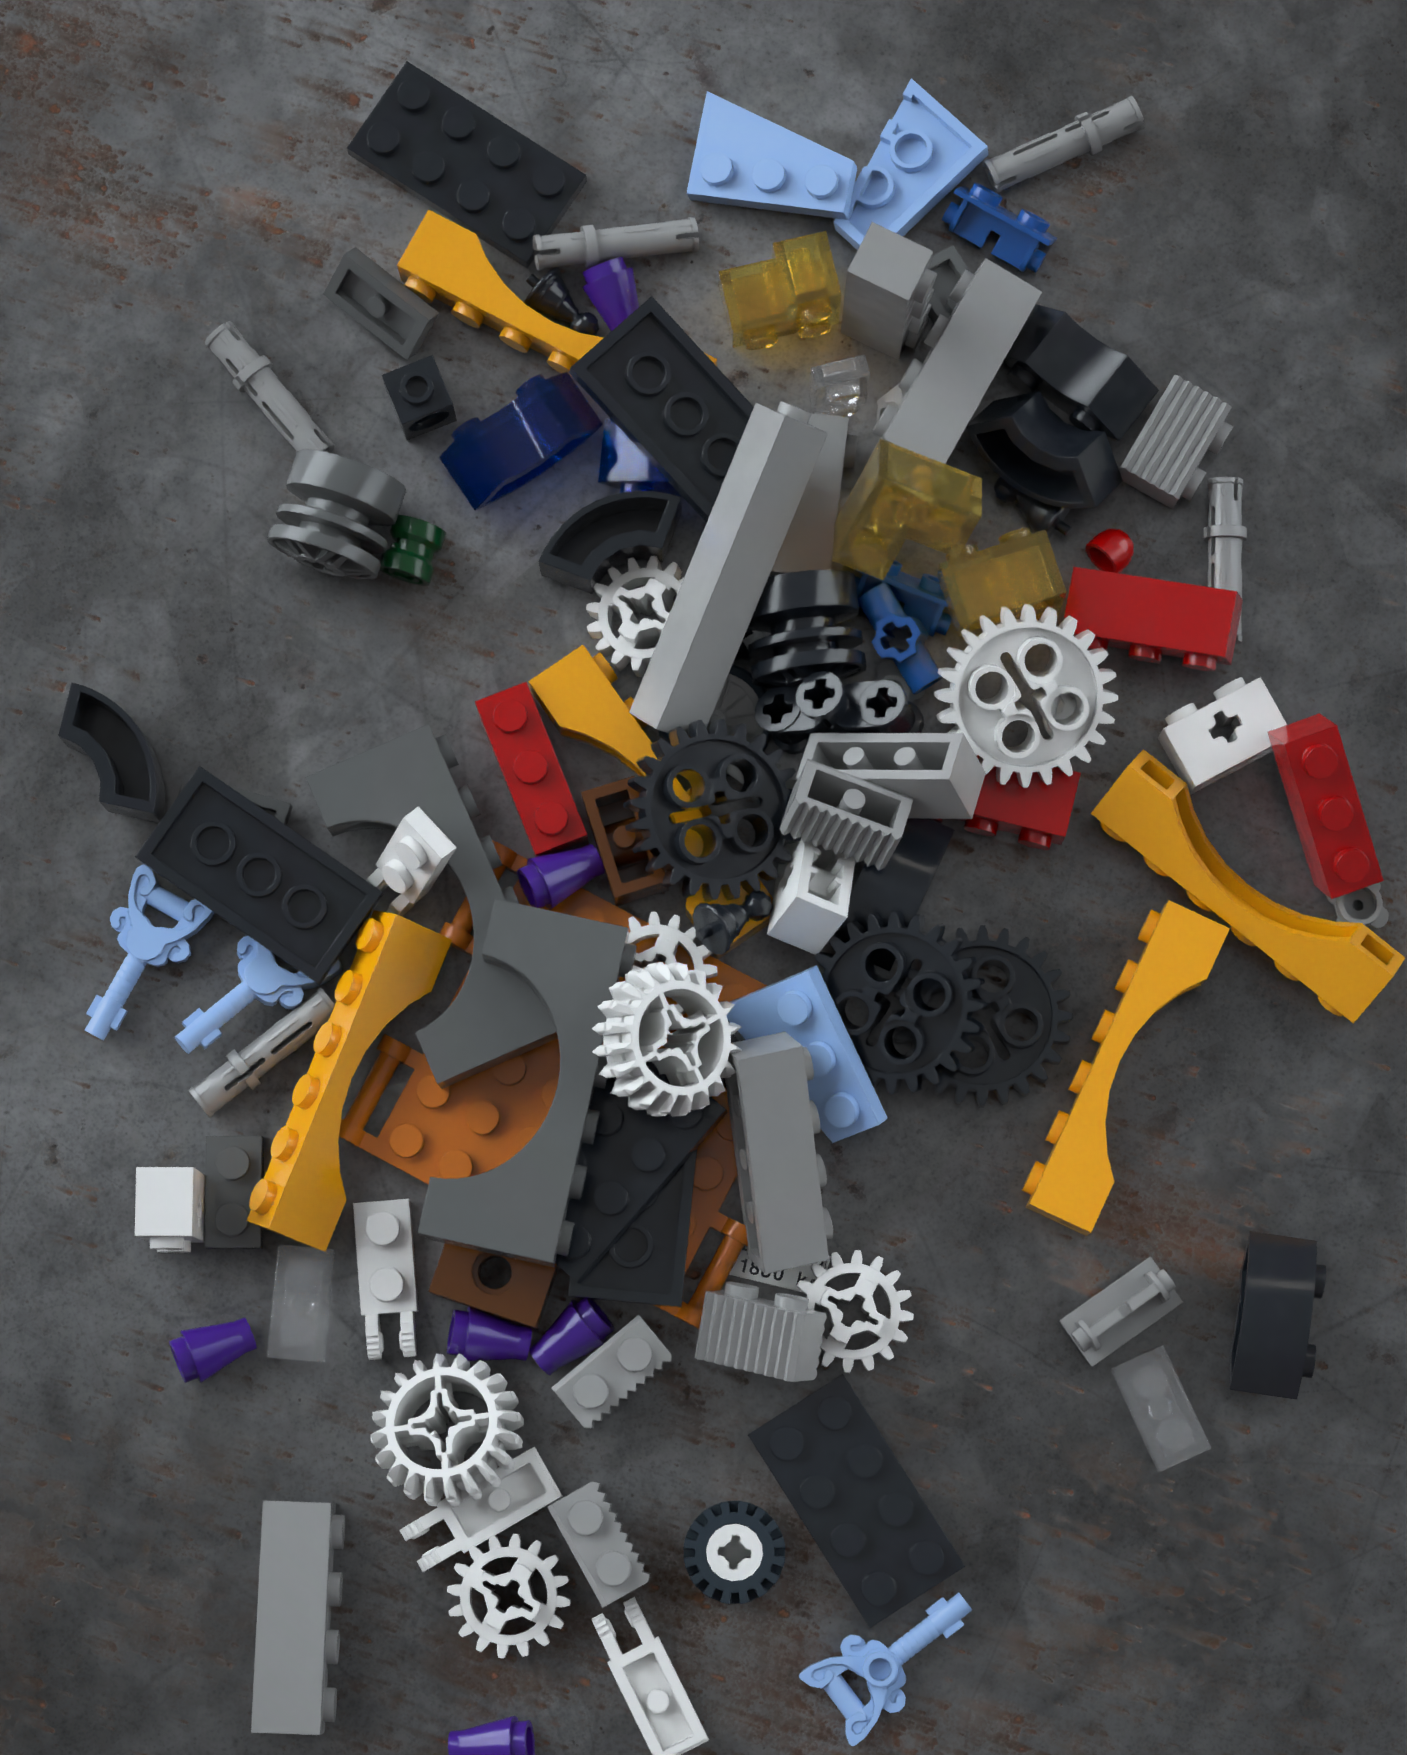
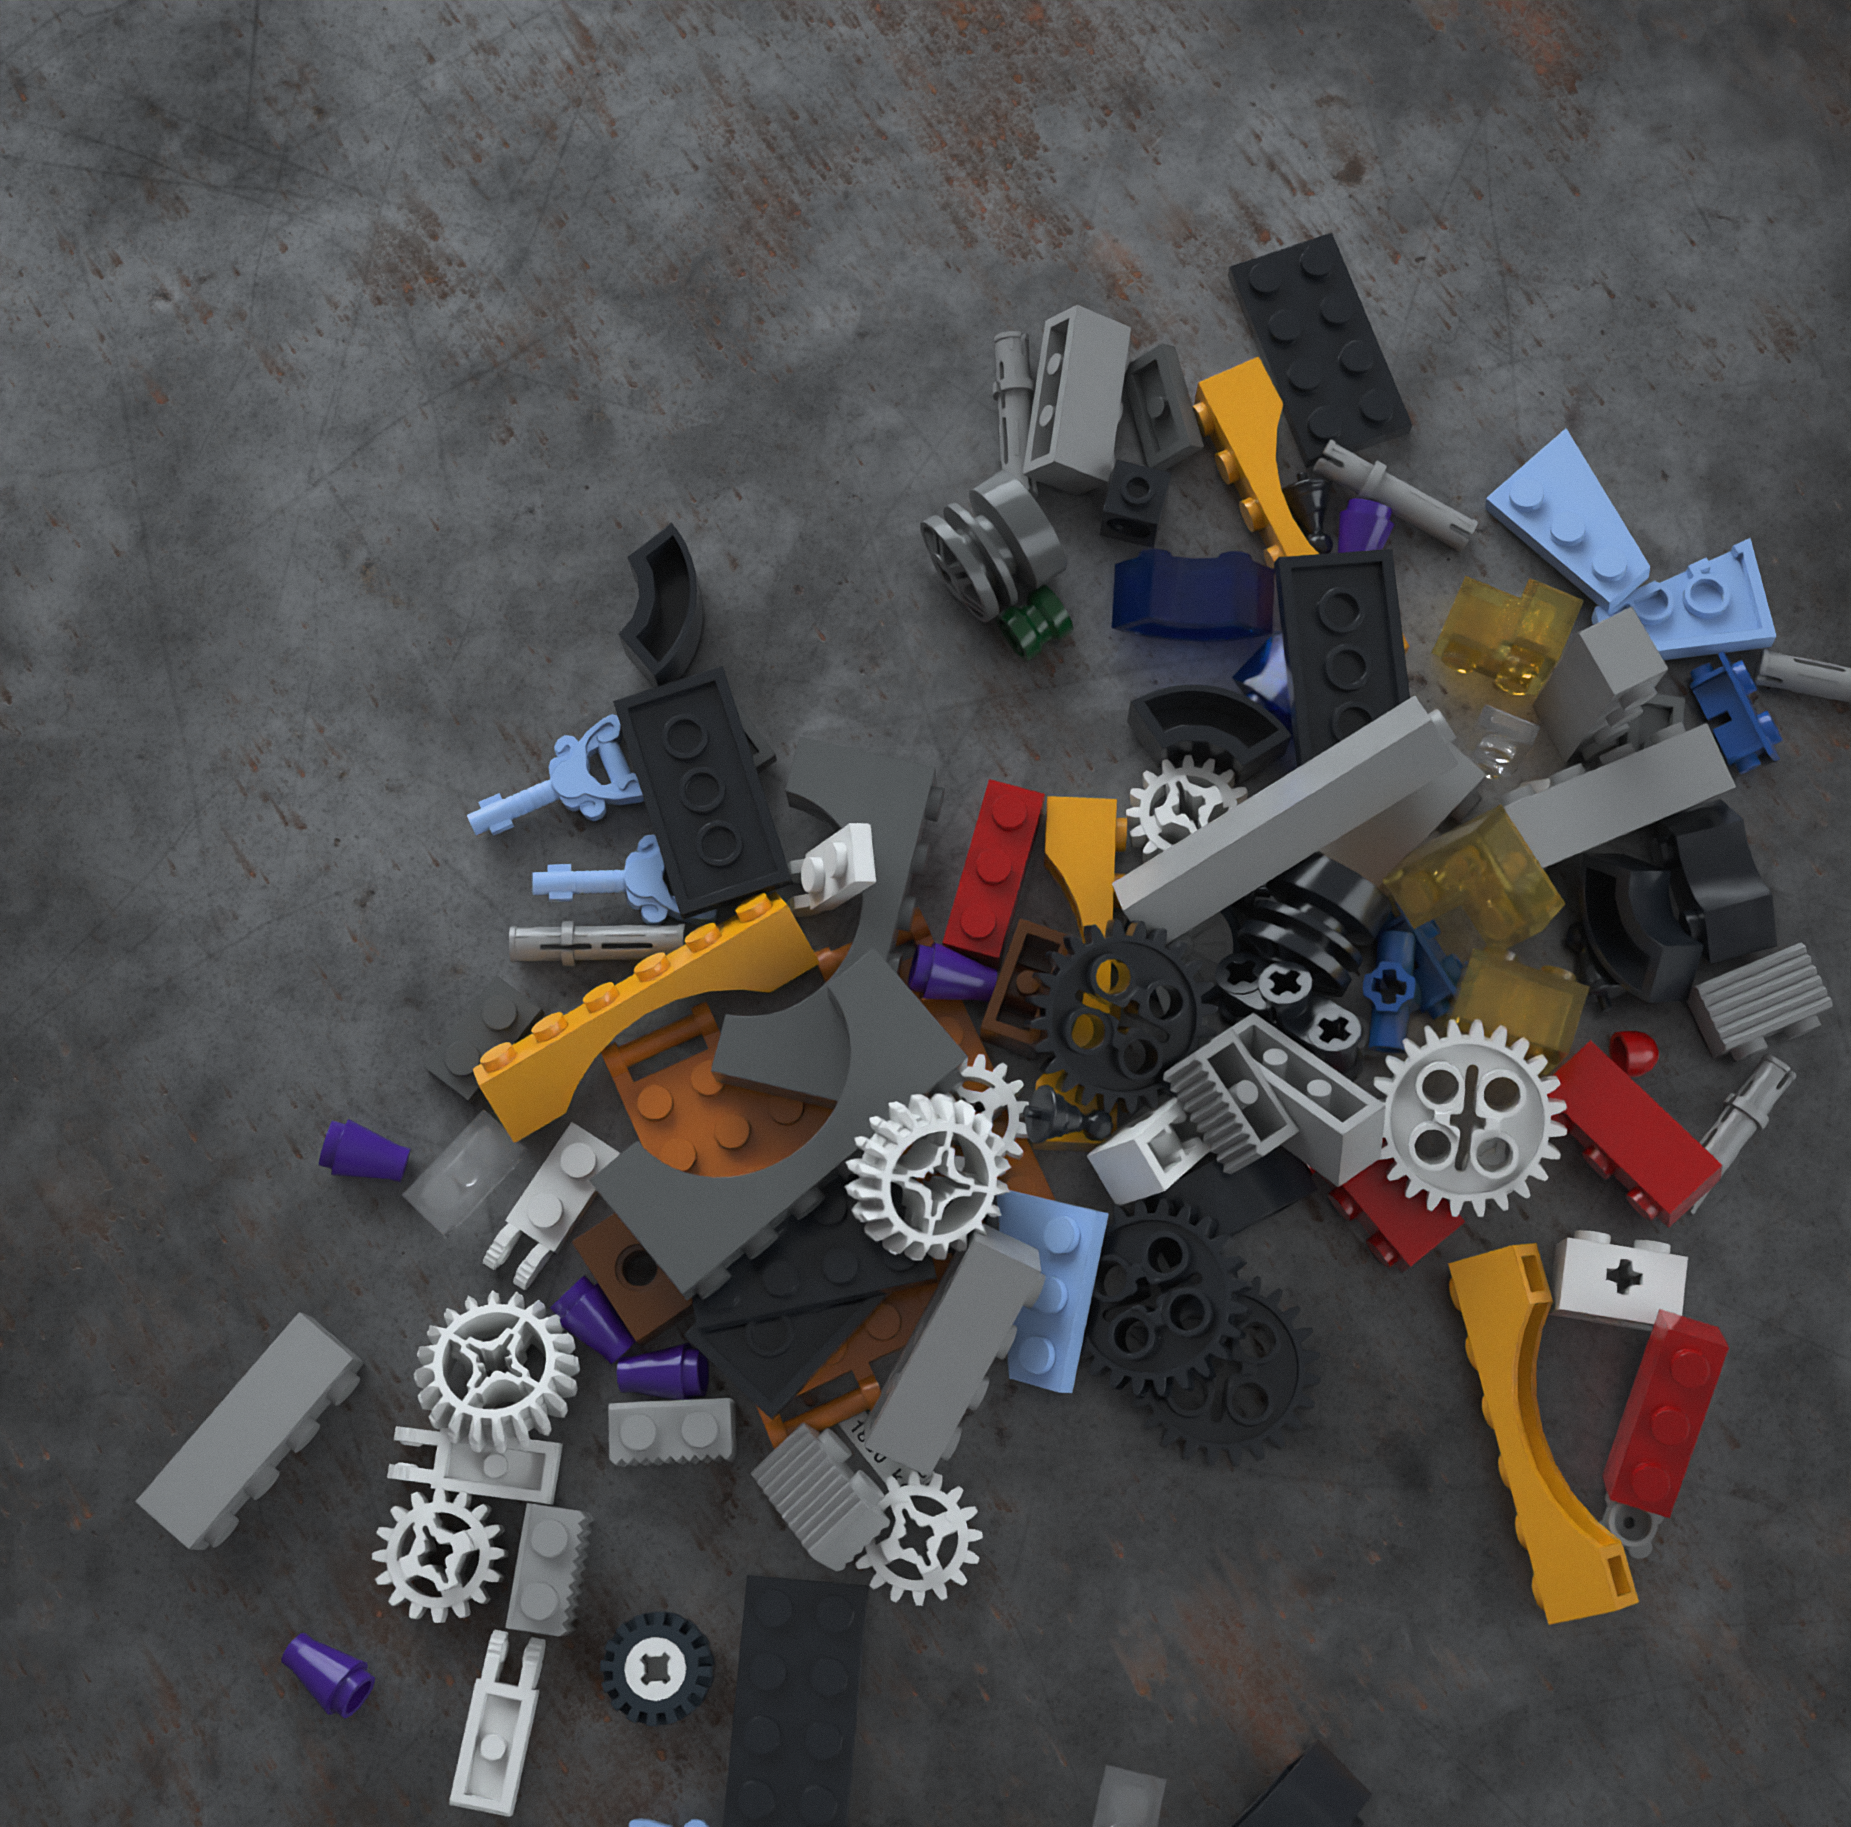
camera: 40 degrees right, 5 degrees down
white brick [135,1167,205,1253] -> none
light orange arch [1022,900,1230,1236] -> none
light grey hinge [1059,1256,1183,1367] -> none
none -> light grey brick [1022,304,1131,496]

